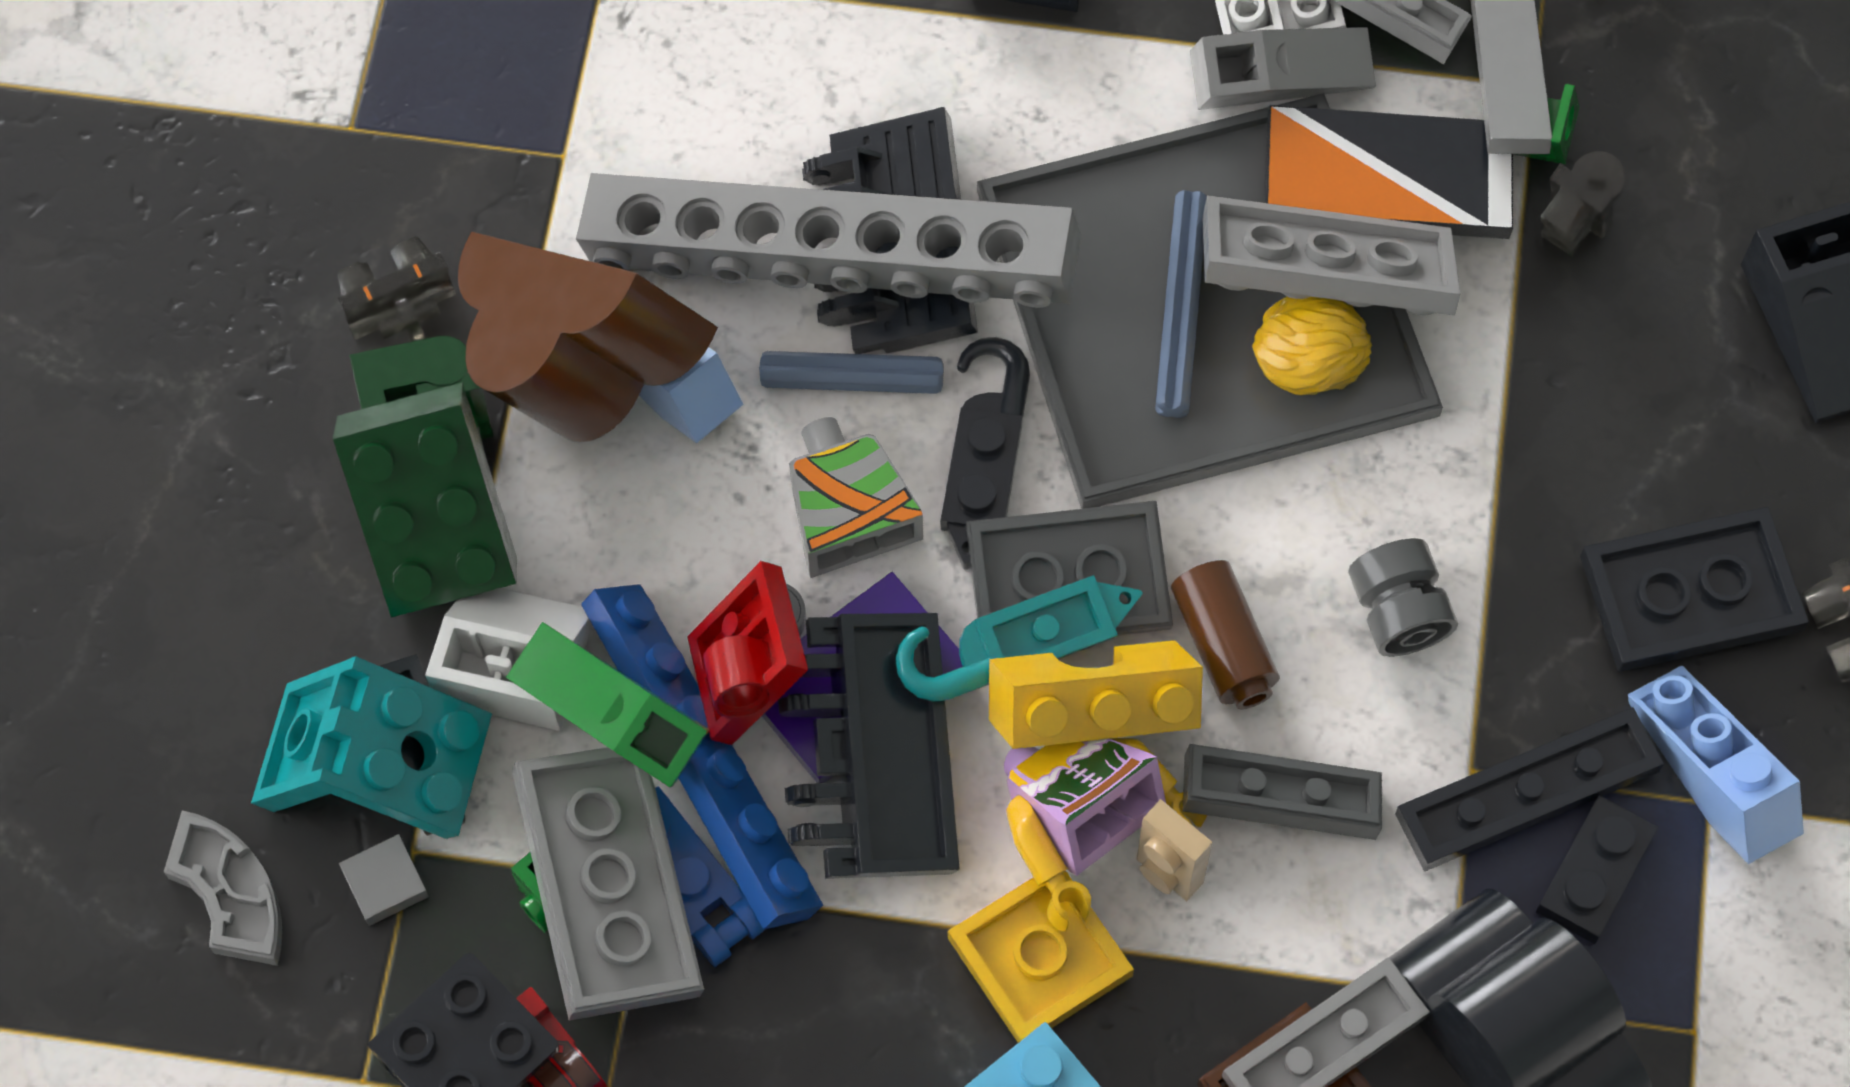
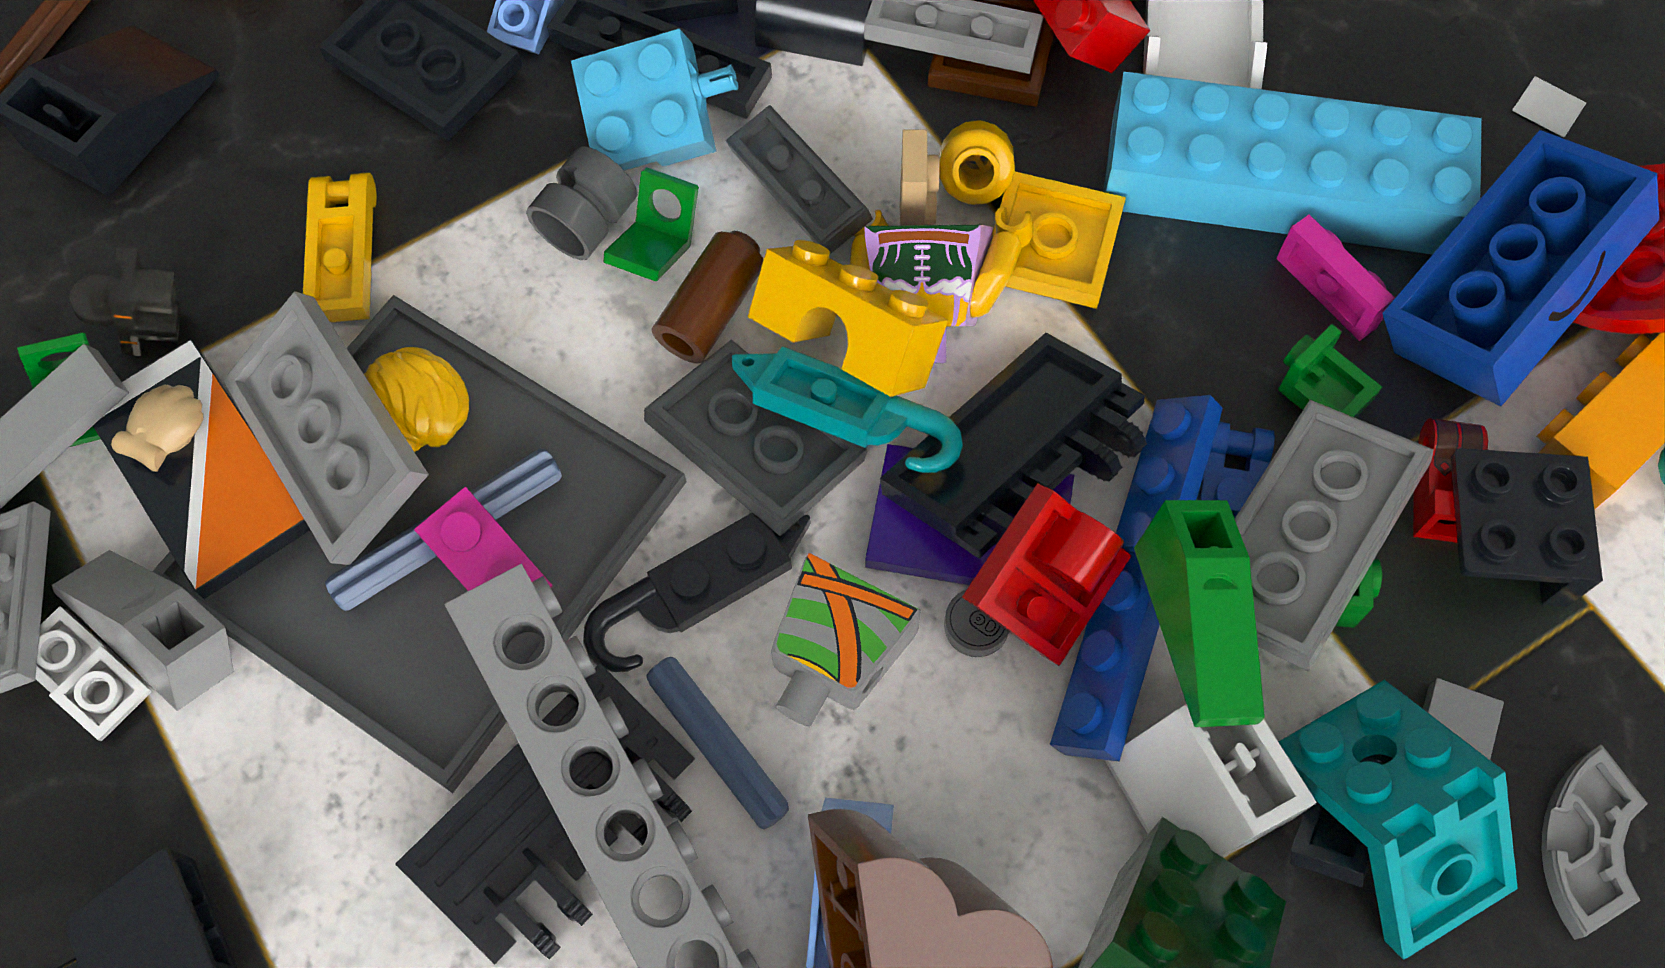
camera: 130 degrees left, 0 degrees up
none -> tan animal [111,385,203,472]
none -> yellow plate [303,173,377,322]
none -> dark pink plate [414,486,553,591]
none -> medium azure plate [571,29,738,170]
none -> green bracket [603,167,699,281]
none -> yellow head [939,120,1015,205]
none -> green bracket [1278,324,1382,418]

